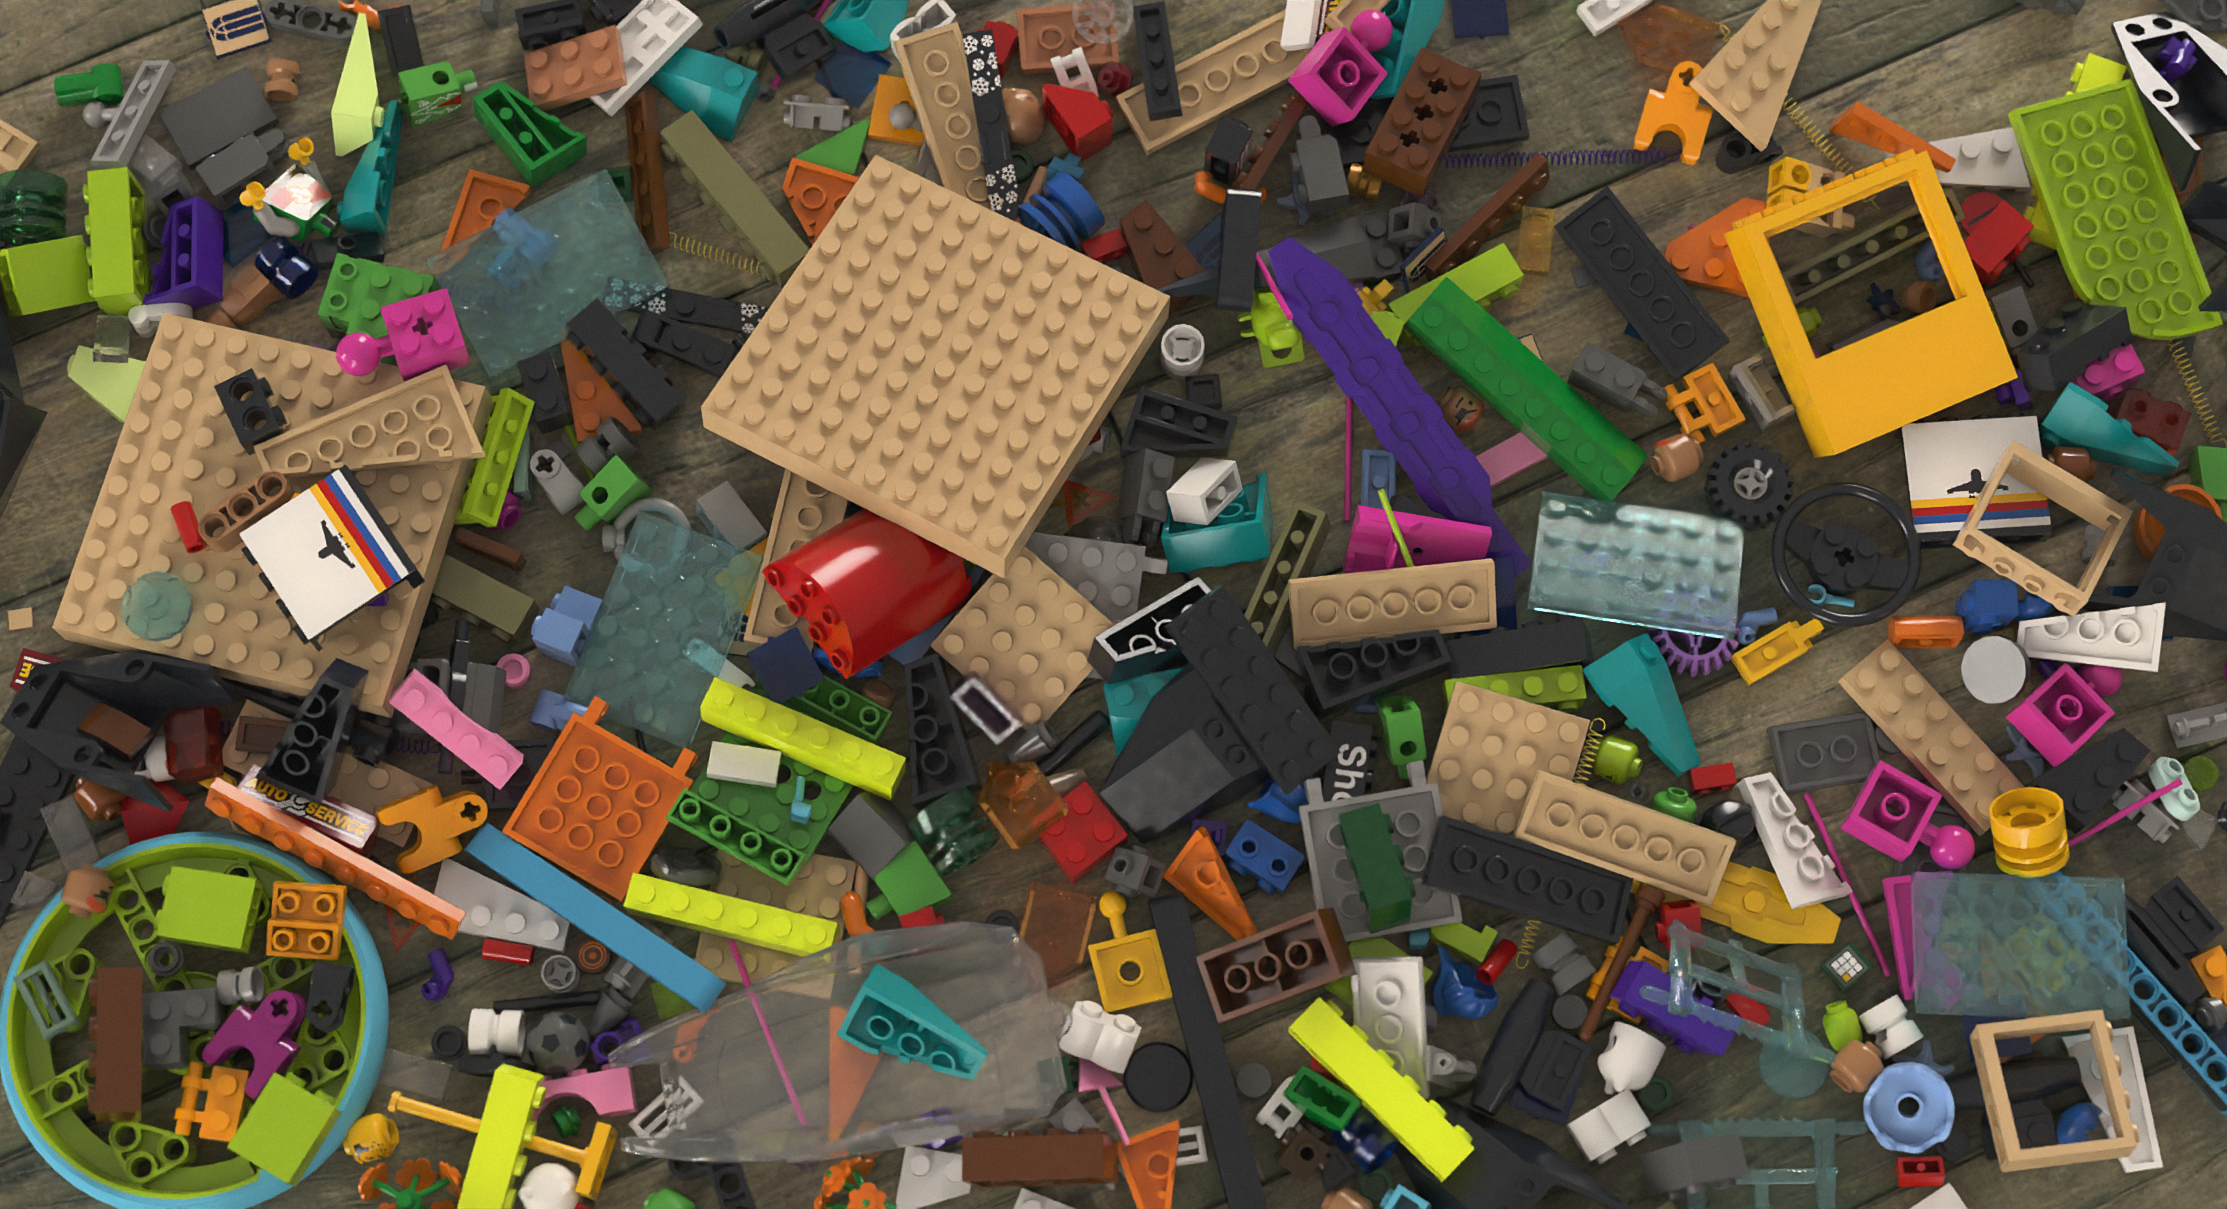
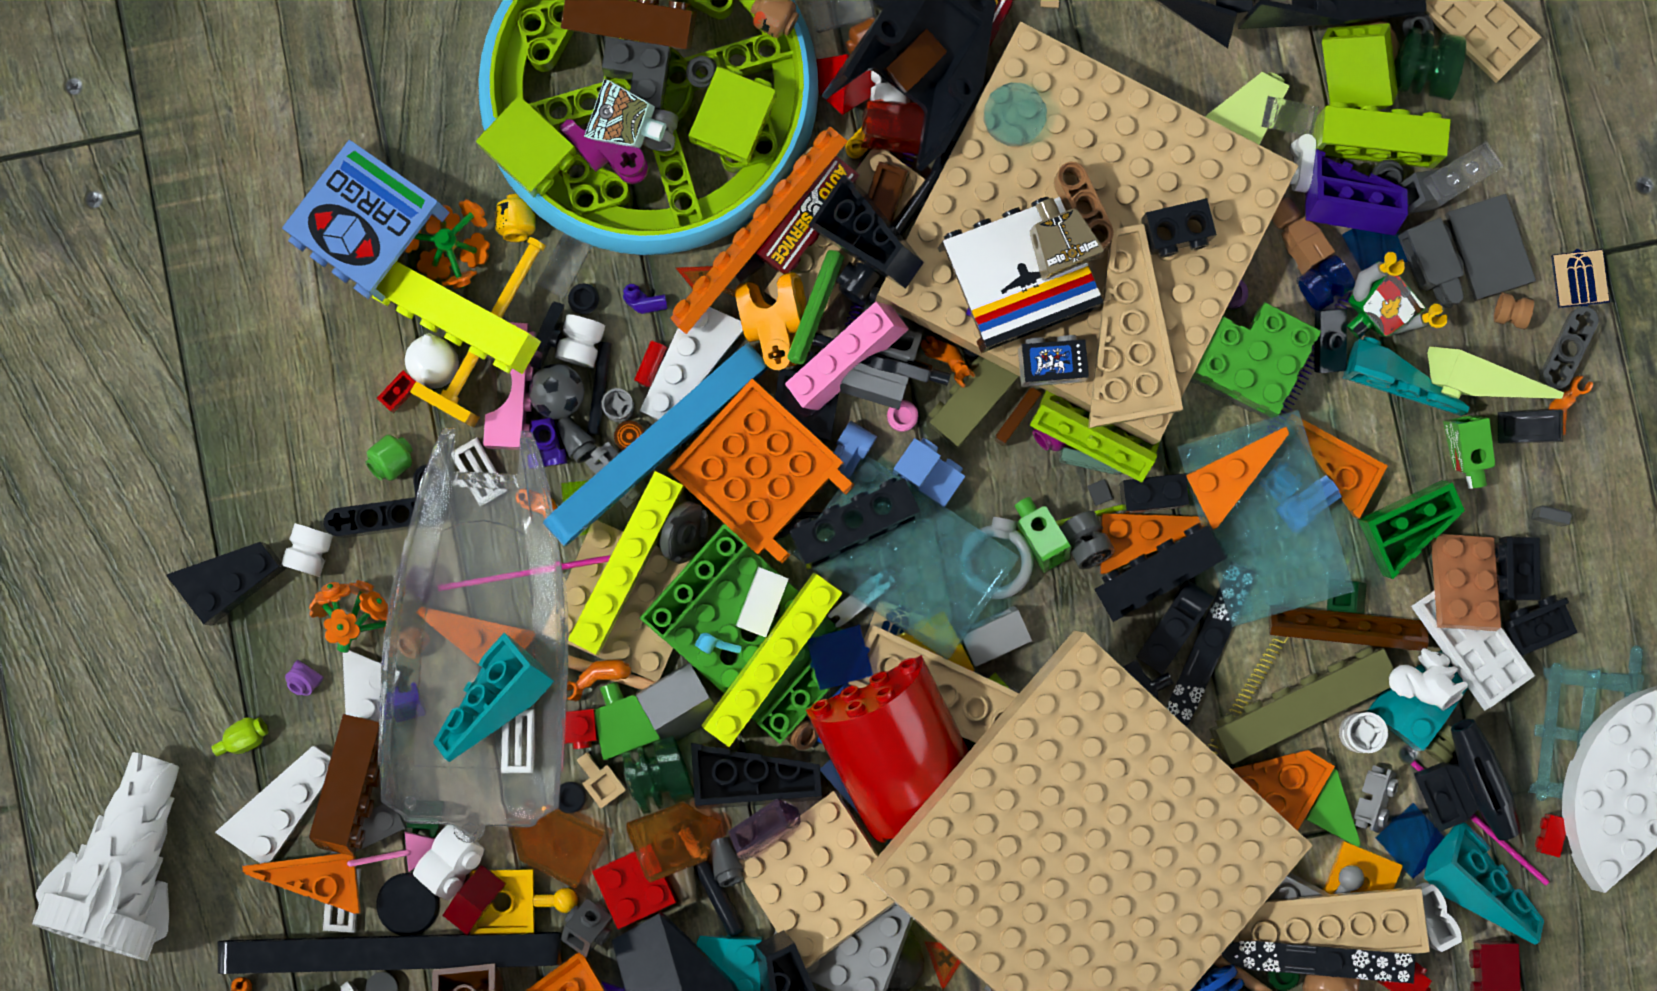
camera: 105 degrees right, 10 degrees up
green piece [54,63,124,107] -> none
light grey plate [83,60,176,170] -> none
red axle [170,501,207,554] -> none
light orange plate [174,1062,252,1142] -> none
light orange slope [266,881,347,961] -> none
black piece [306,960,355,1032] -> none
dark pink brick [336,288,471,382] -> none
light grey piece [530,449,585,516] -> none
green plate [551,1105,582,1139] -> none
none -> dark red slope [442,865,506,935]
none -> white tile [501,709,535,774]
none -> tan plate [577,752,627,809]
none -> torso [584,79,666,148]
none -> bright green axle [787,250,844,365]
none -> black brick [790,478,921,571]
none -> orange arm [921,336,975,388]
none -> brick [1018,335,1089,387]
none -> dark tan torso [1030,198,1104,281]
none -> orange wing [1186,426,1290,530]
none -> white wheel [1339,712,1388,753]
none -> white animal [1389,648,1469,711]

